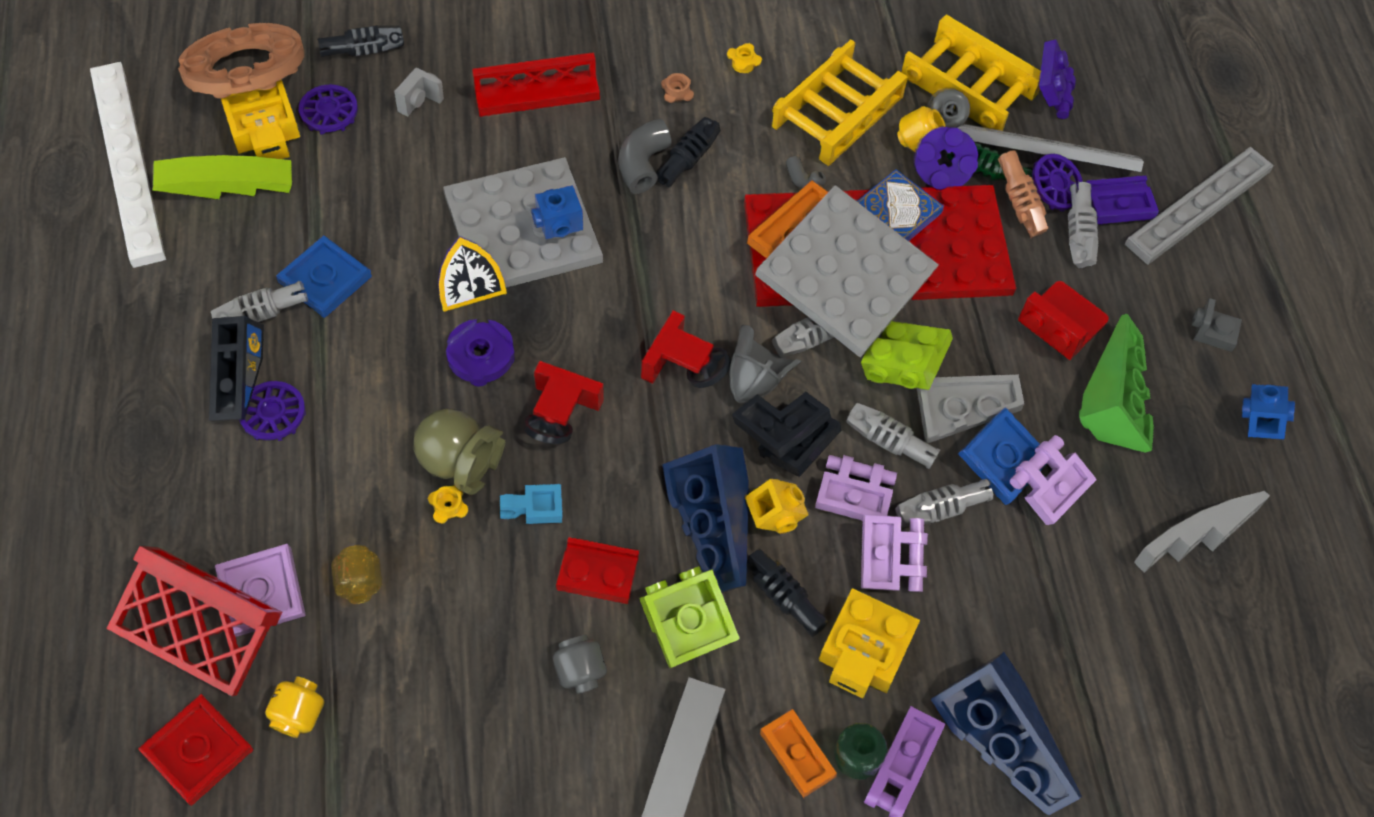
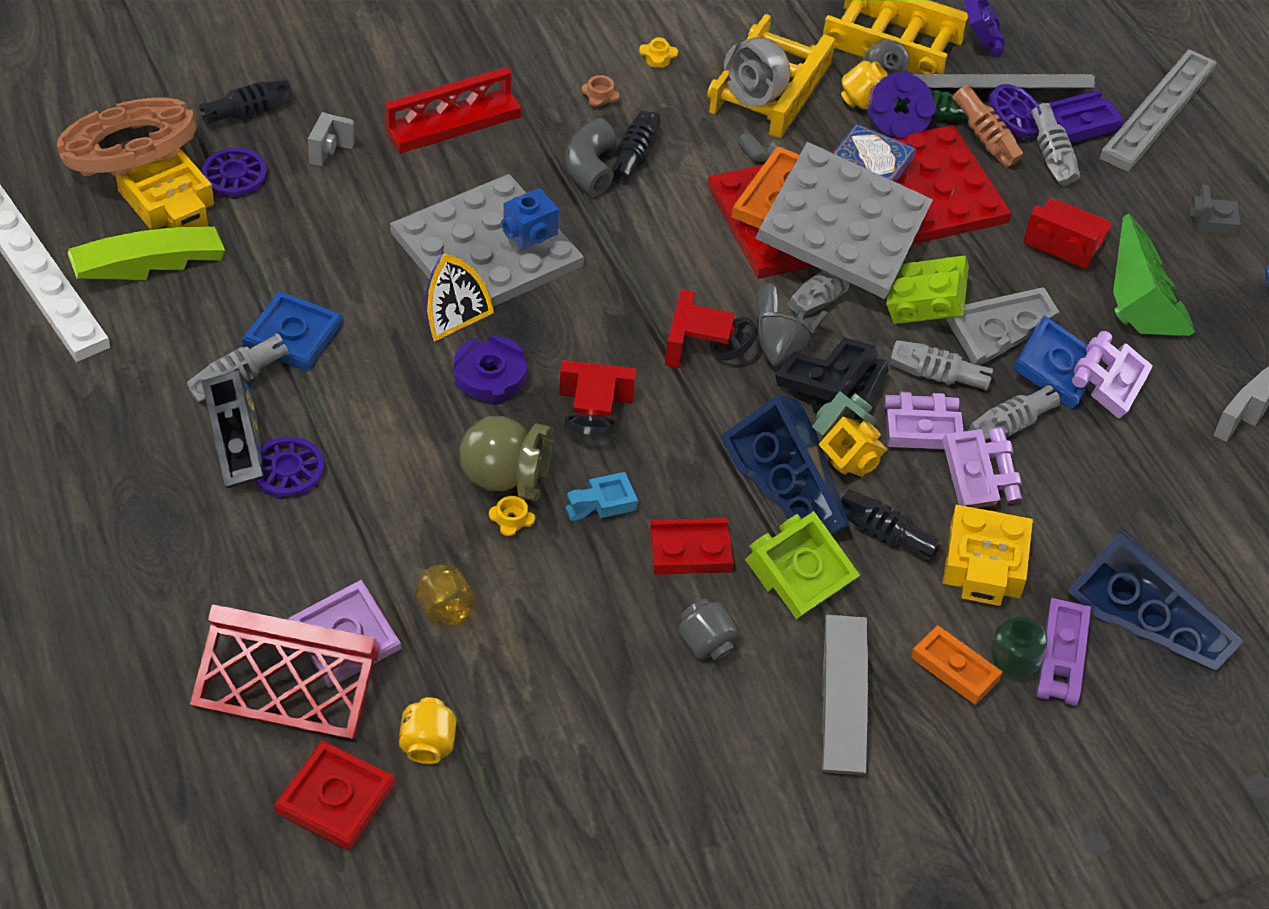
camera: 15 degrees left, 10 degrees down
none -> light grey cylinder [724,37,791,106]
none -> sand green bracket [812,391,877,437]

